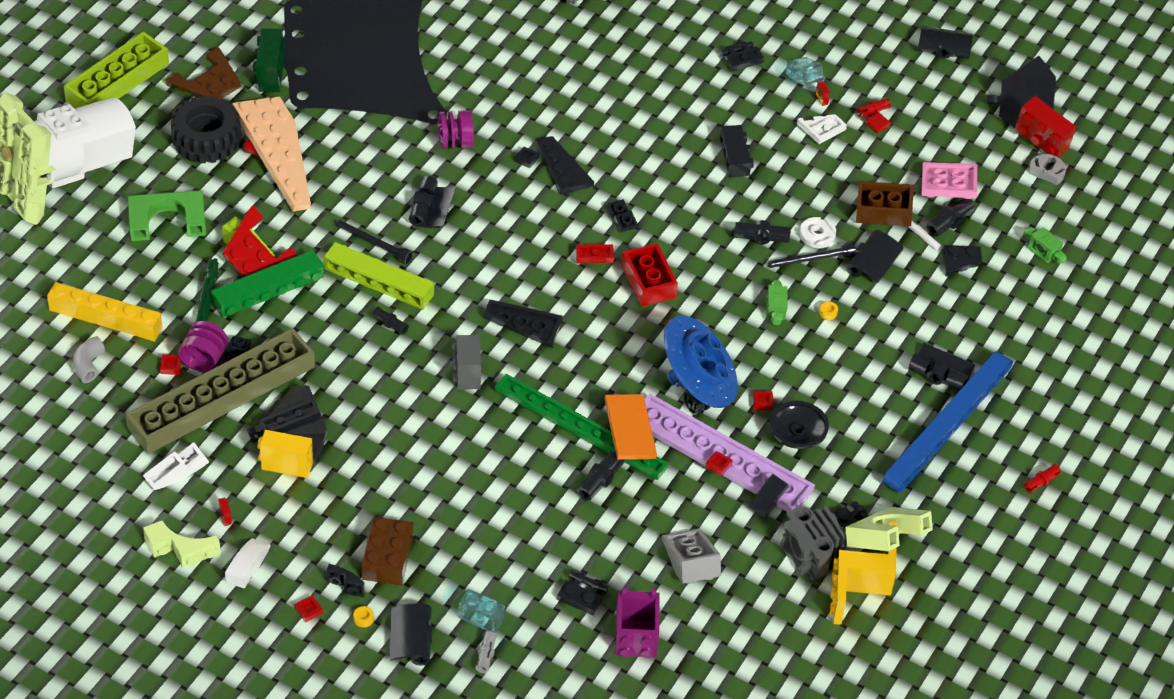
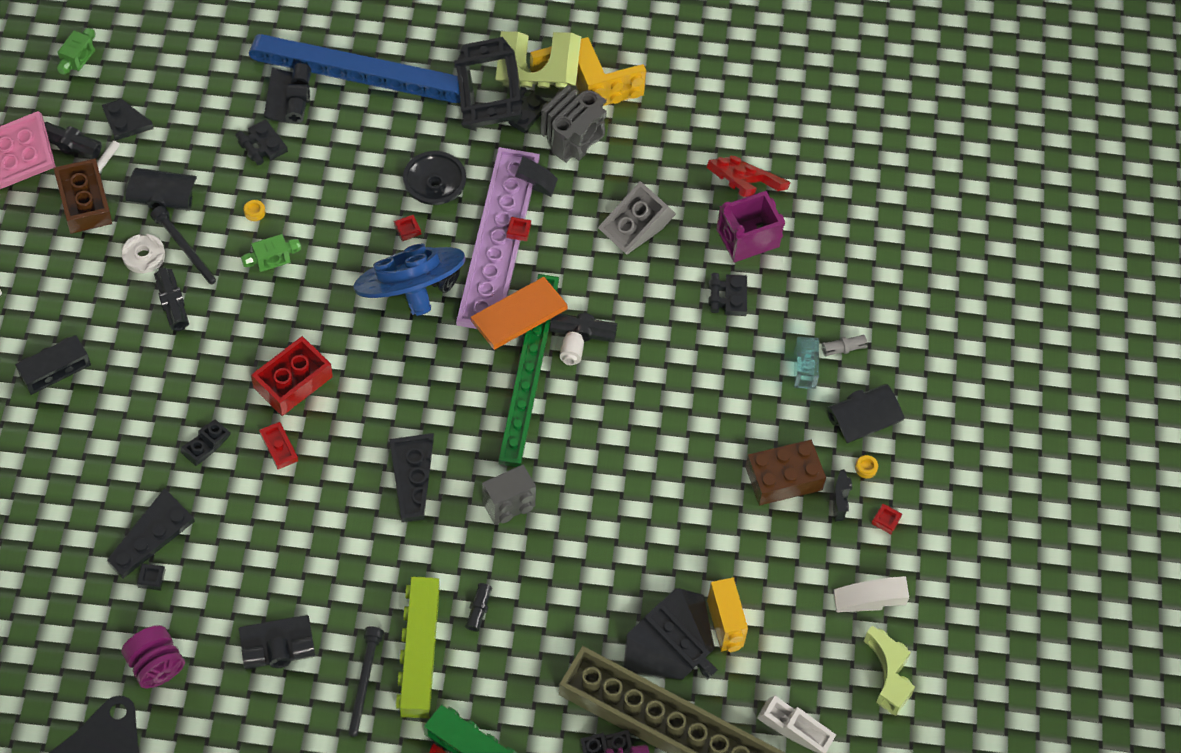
camera: 115 degrees left, 10 degrees up
red tile [218,497,232,526] -> none
none -> black plate [236,119,288,165]
none -> black wedge [454,37,522,131]
none -> white brick [560,332,584,365]
none -> red wing [706,155,791,197]

